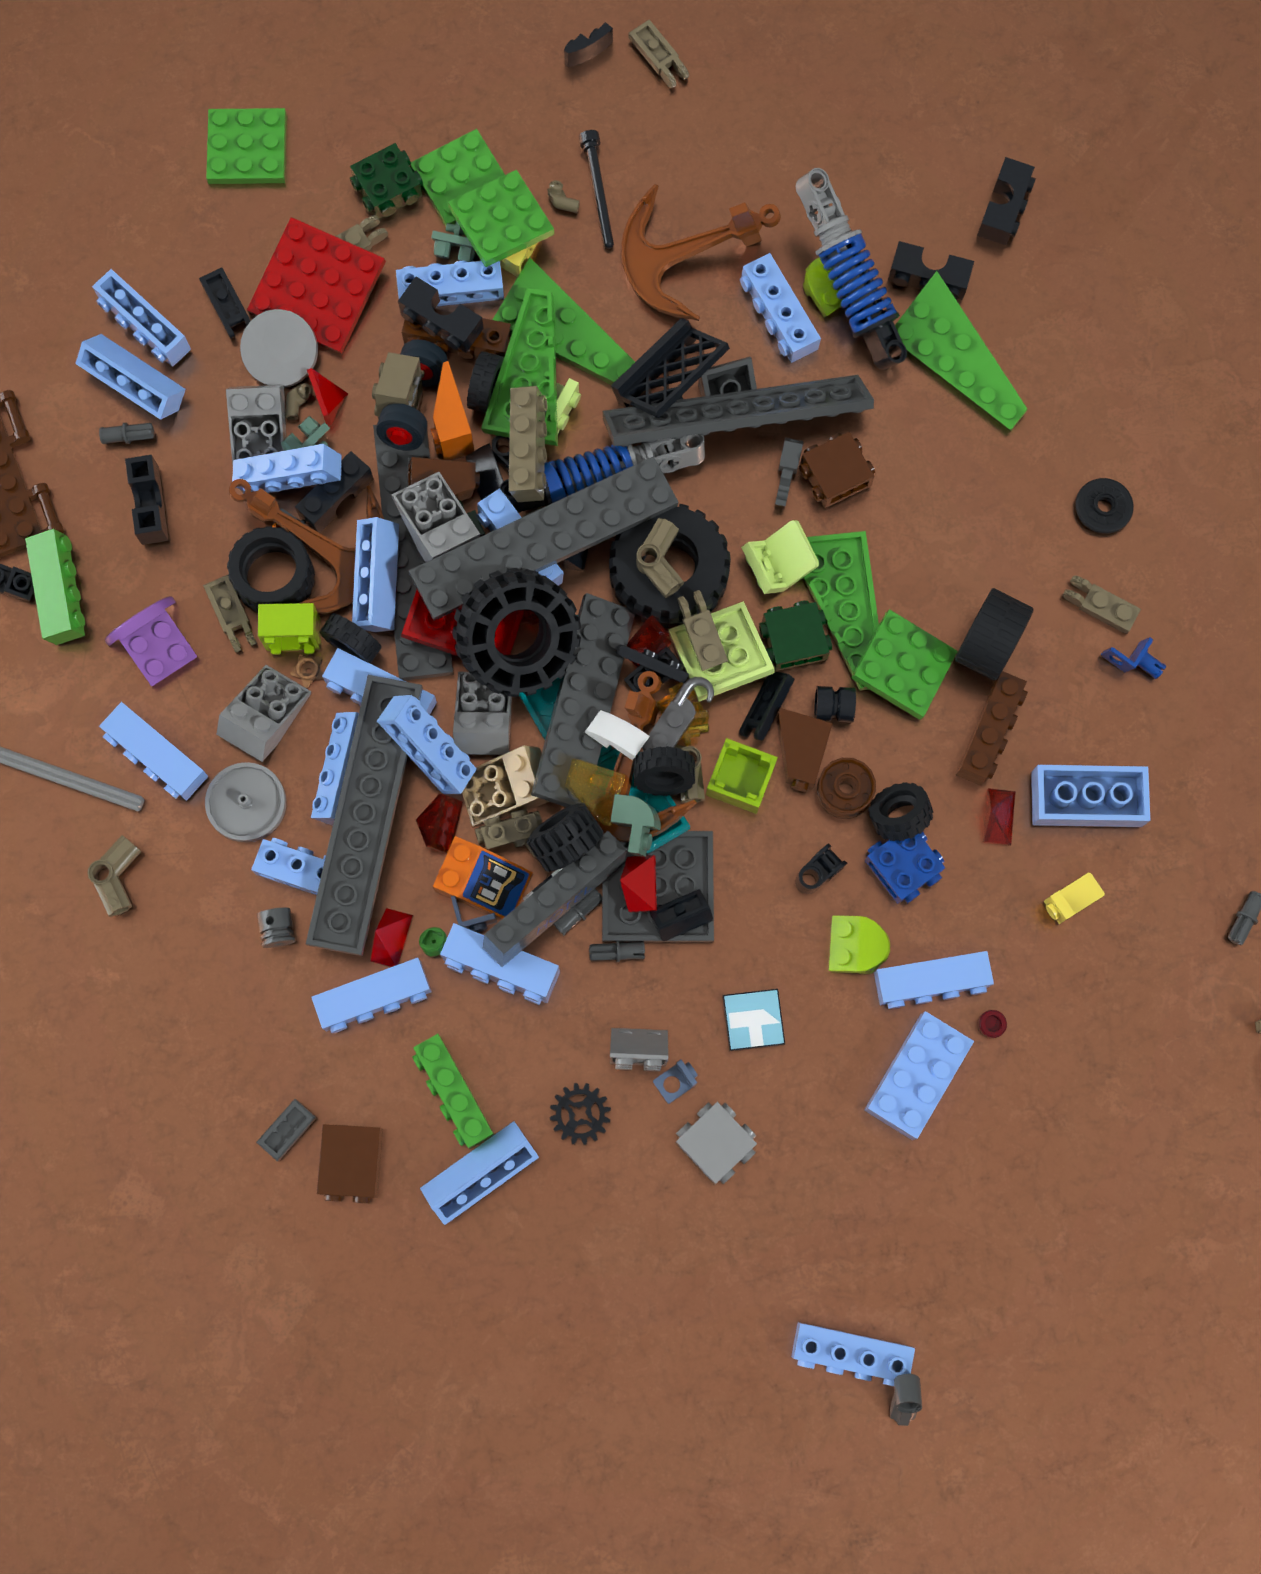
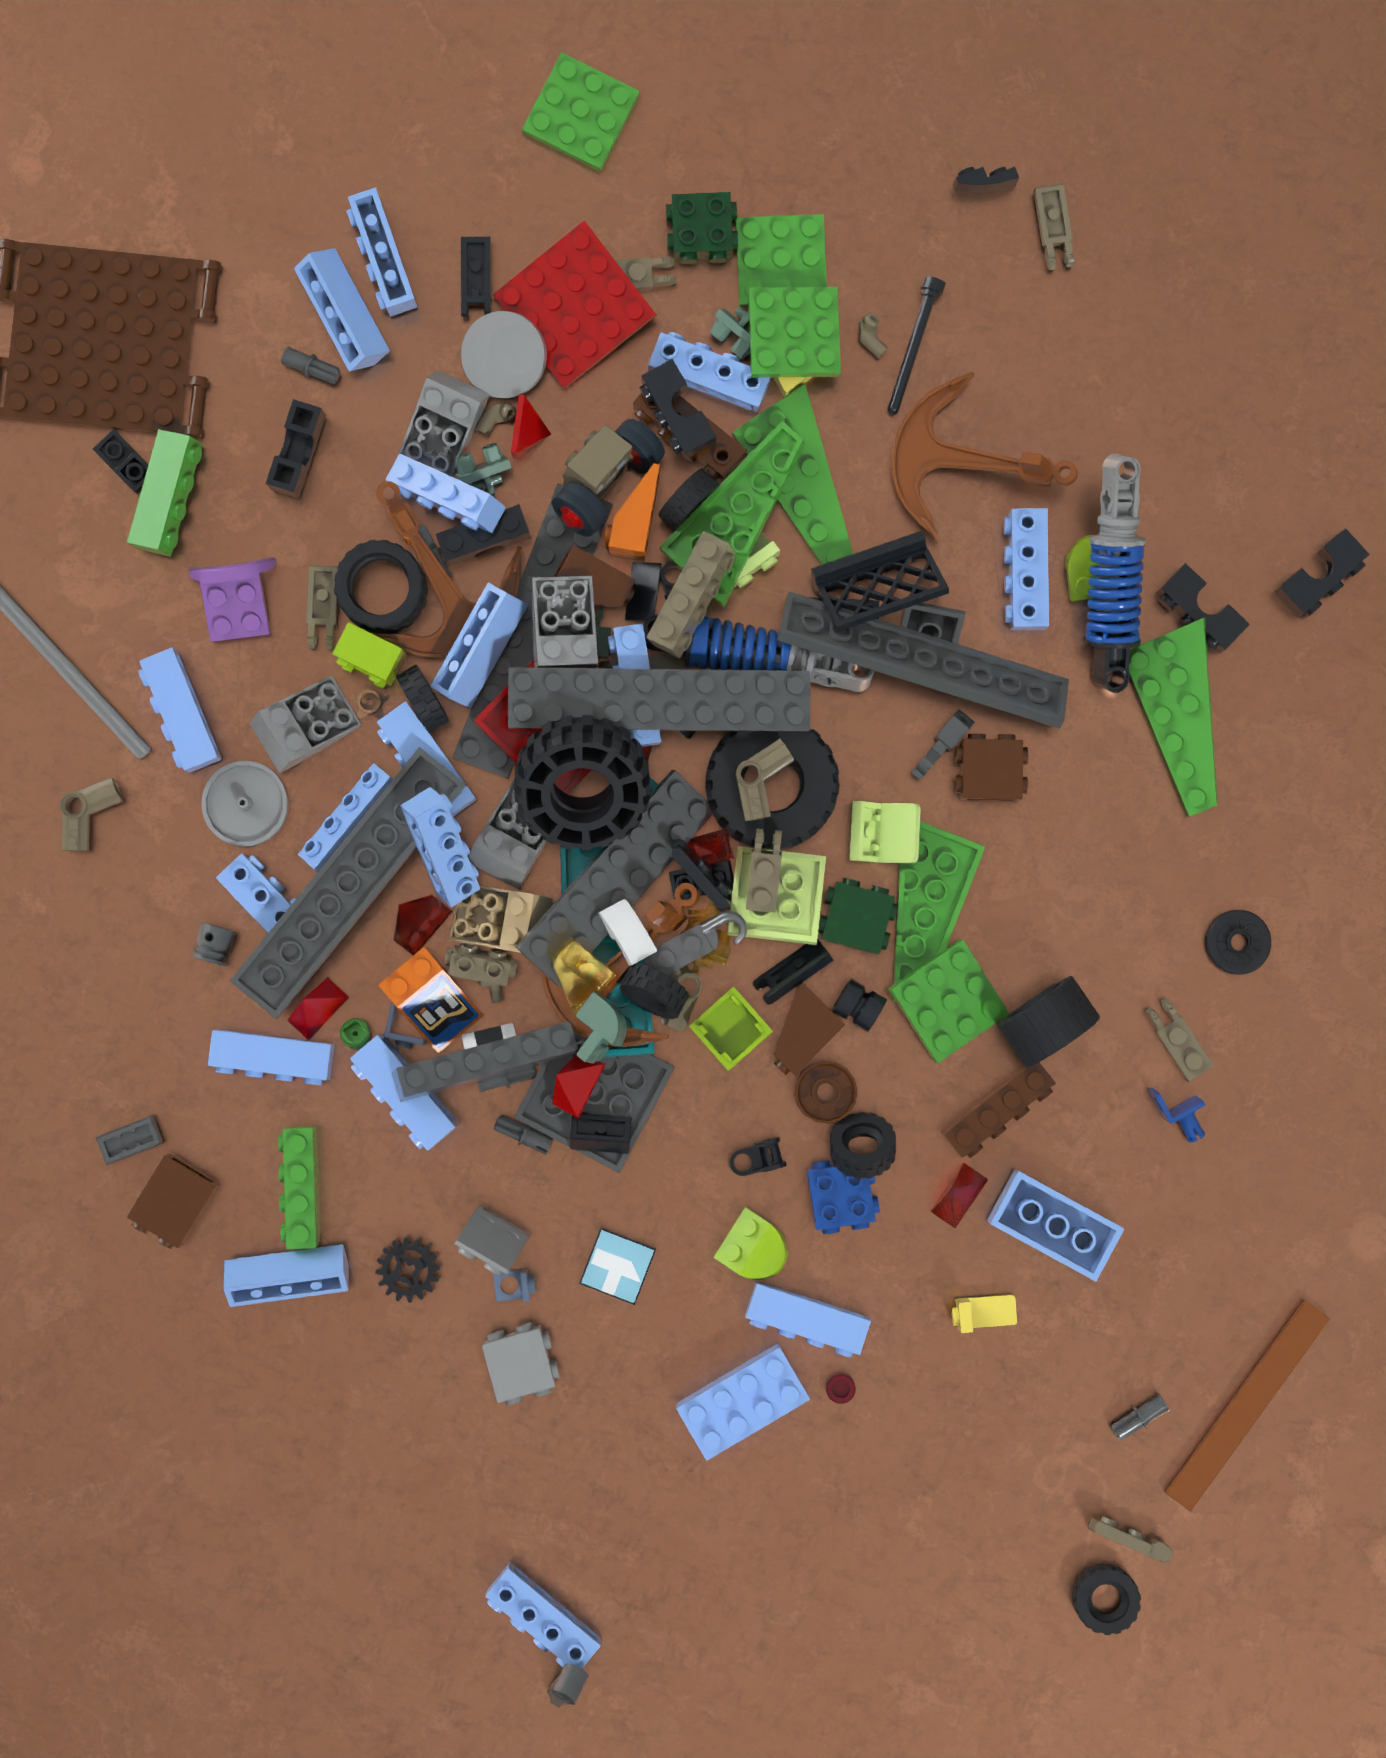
camera: 25 degrees right, 10 degrees up
black tyre [526,803,604,872] -> none

